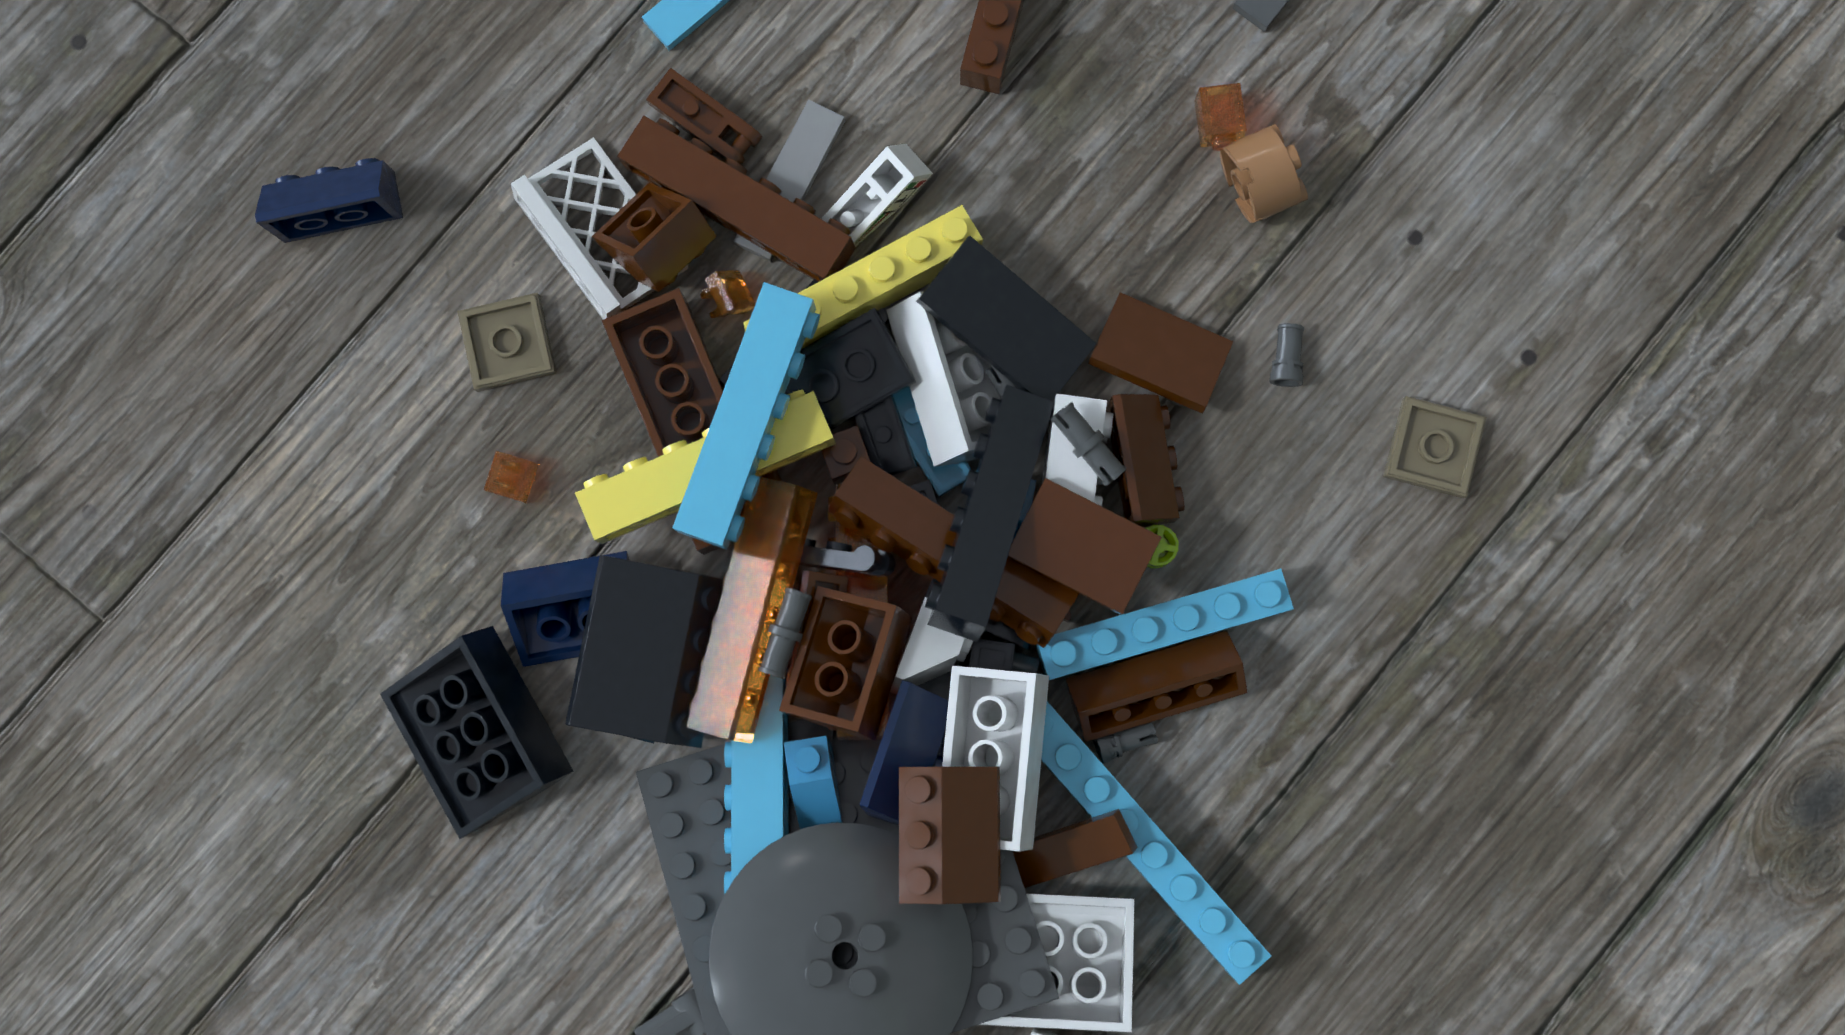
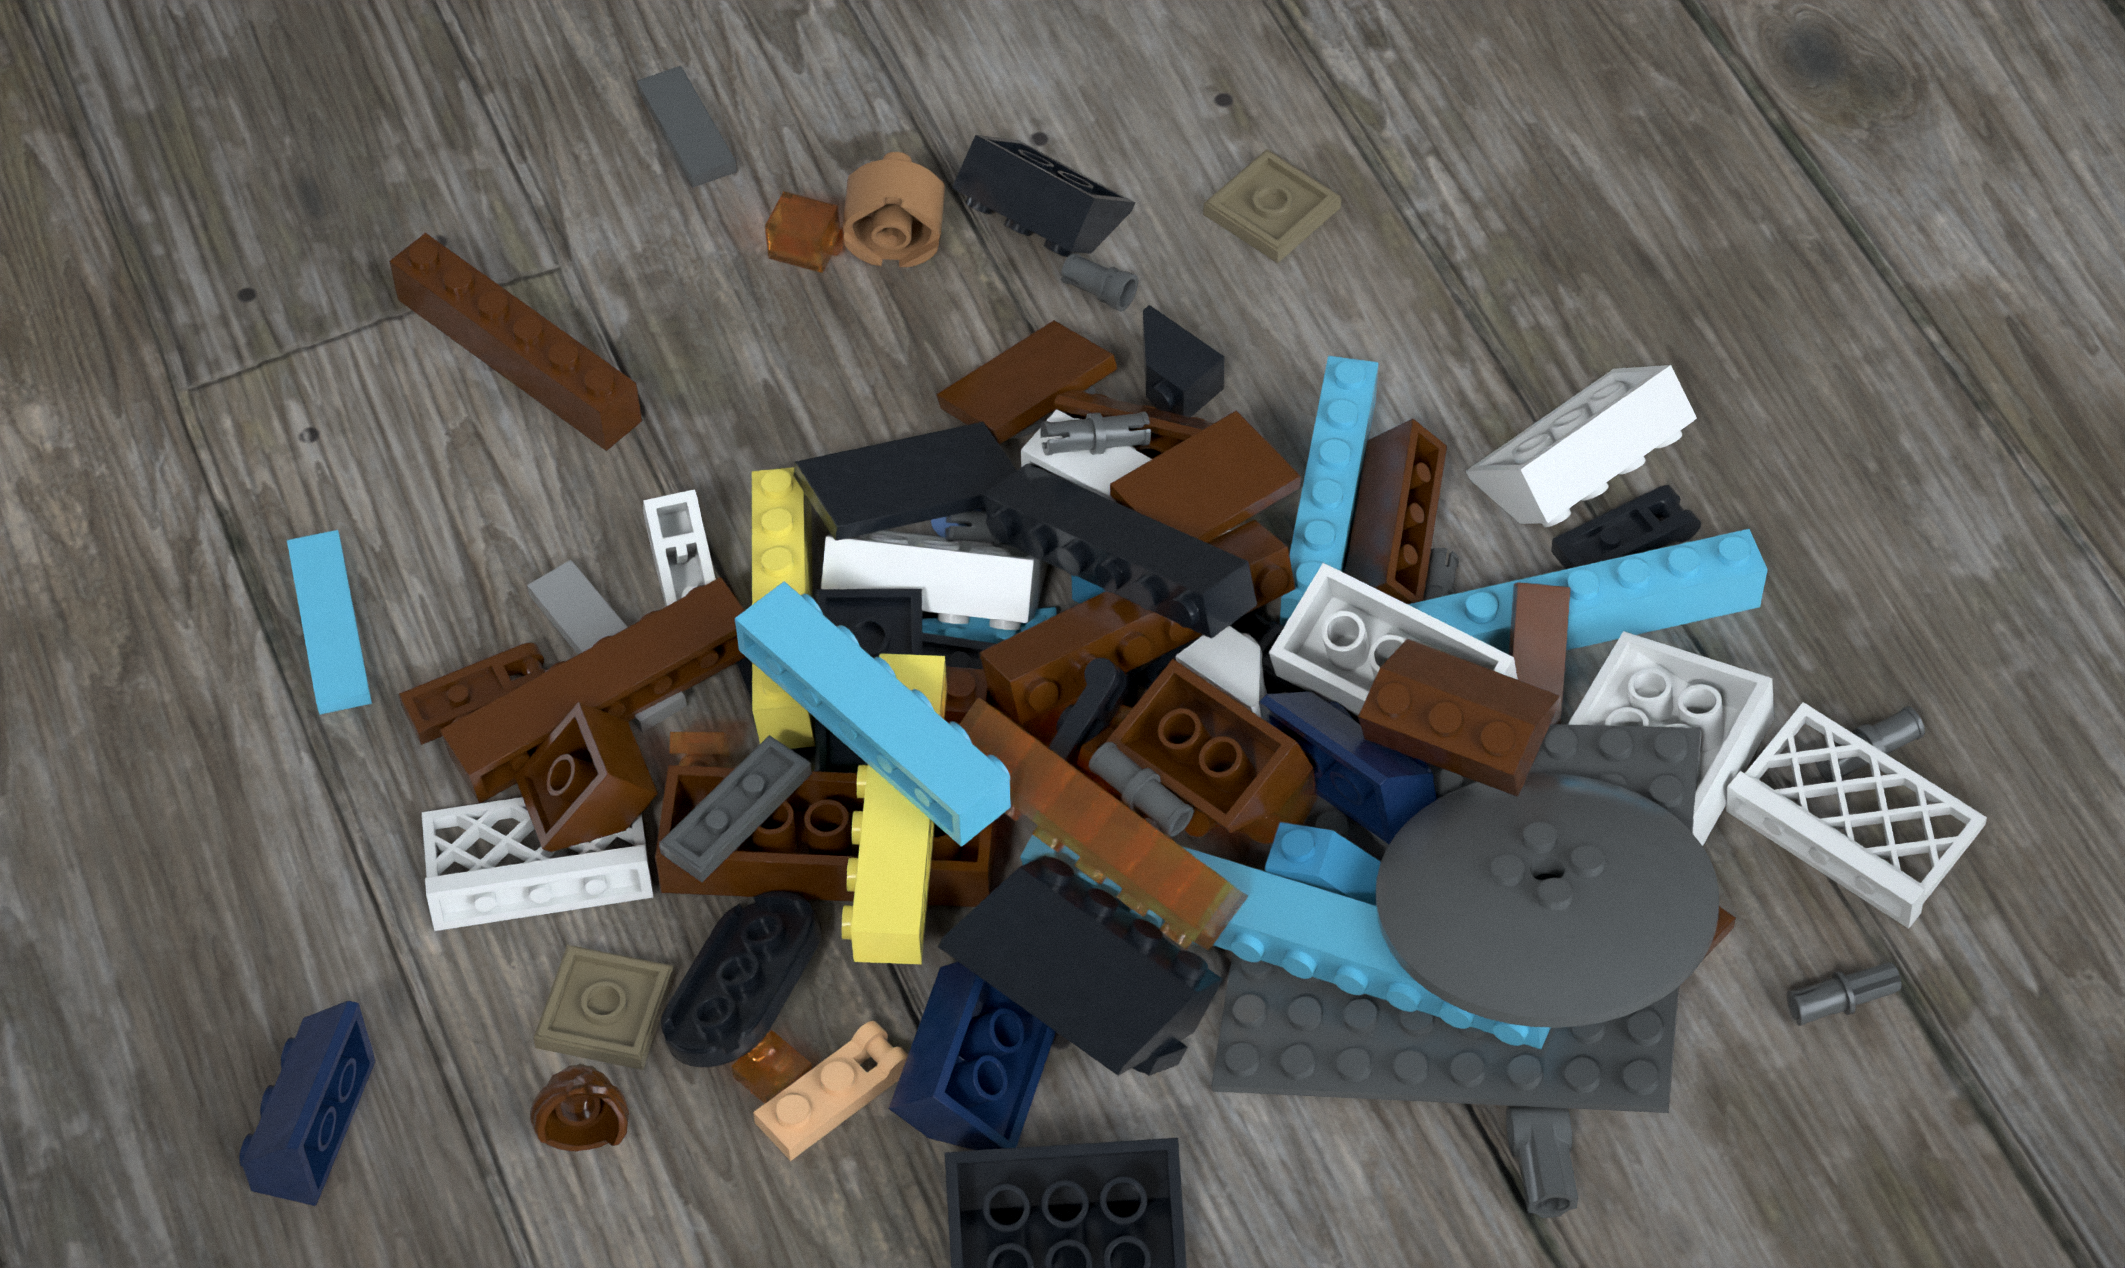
camera: 70 degrees left, 30 degrees down
none -> reddish brown hat [530,1064,629,1152]
none -> dark grey tile [659,735,812,882]
none -> black tile [661,891,822,1067]
none -> light nougat plate [753,1021,908,1161]
none -> black slope [952,135,1135,257]
none -> black slope [1143,305,1225,417]
none -> white slope [1466,365,1697,527]
none -> black plate [1551,485,1701,569]

